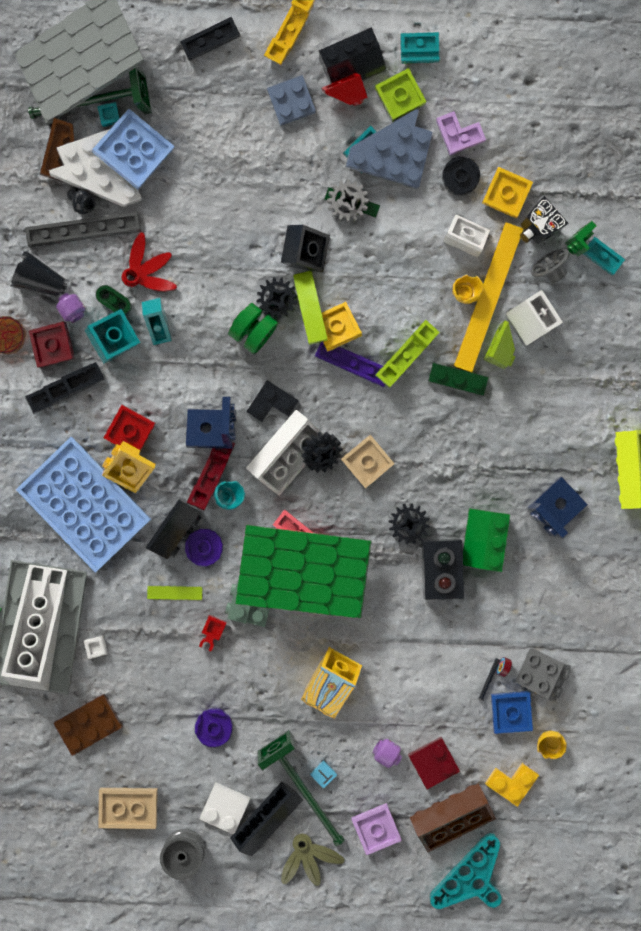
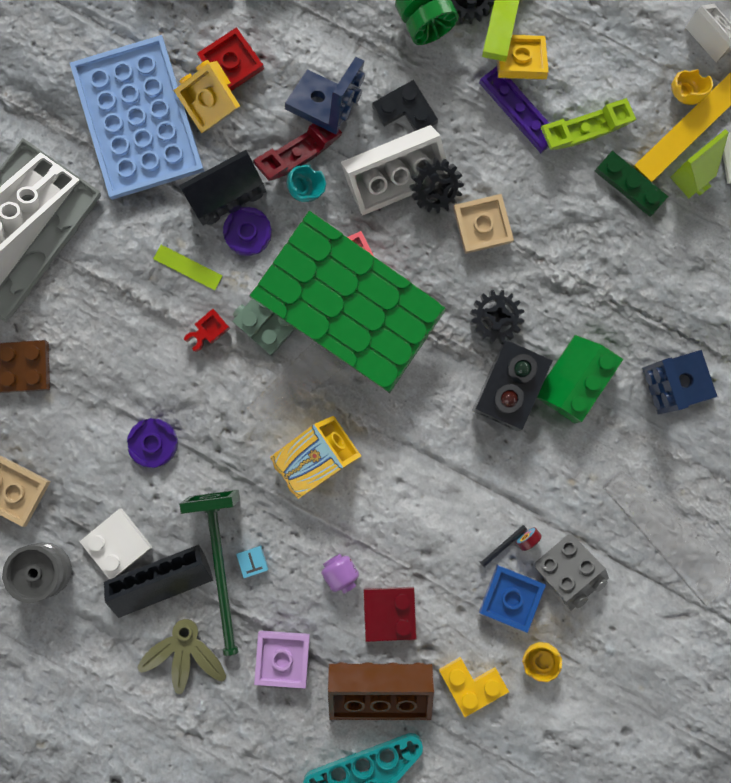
camera: 25 degrees right, 5 degrees down
white tile [84,635,108,659] -> none

